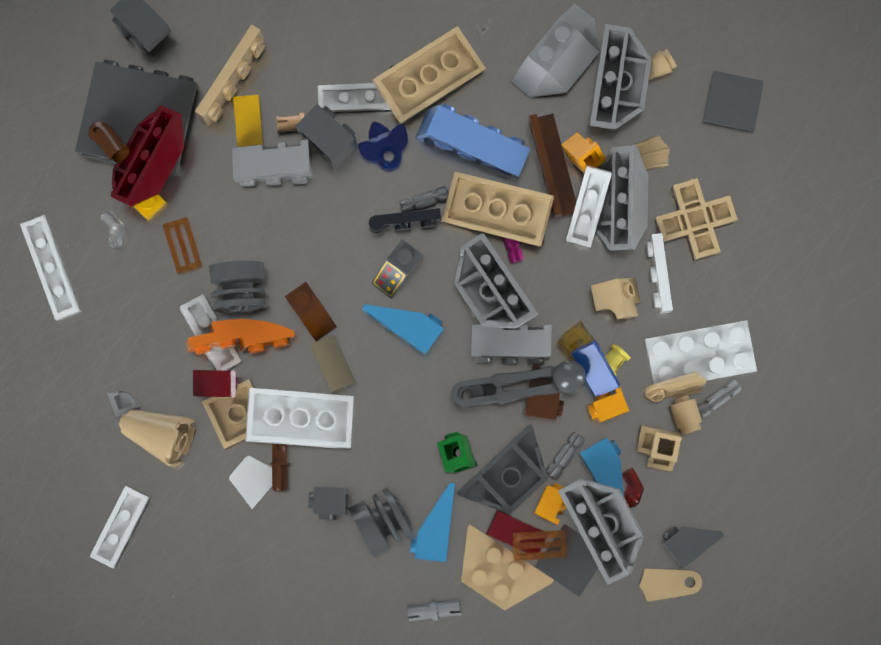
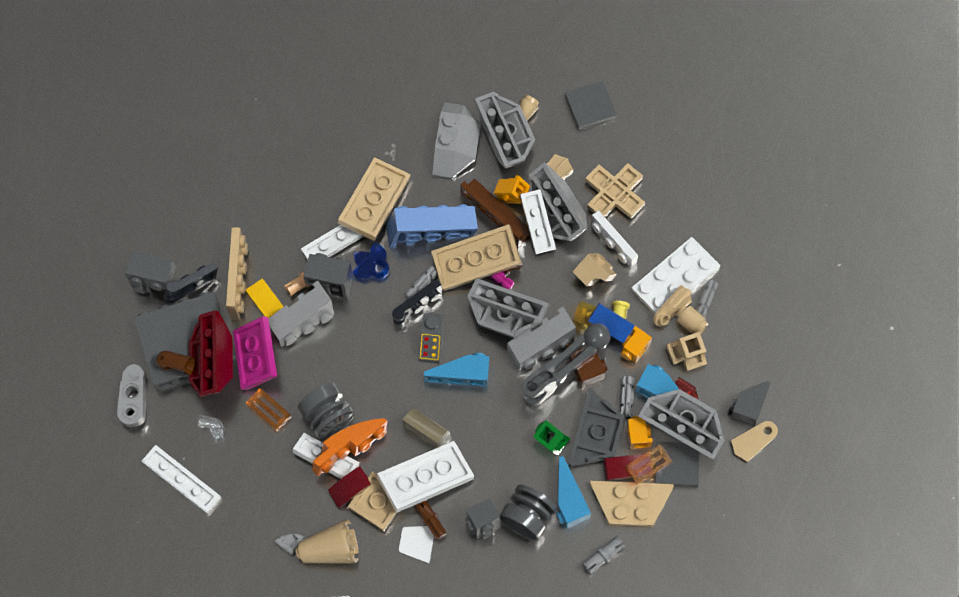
camera: 30 degrees left, 15 degrees down
yellow plate [134,195,166,221] -> none
reddish brown slope [284,282,337,342] -> none
none -> light grey piece [117,364,146,427]
none -> black plate [164,262,218,303]
none -> dark pink plate [233,316,277,391]

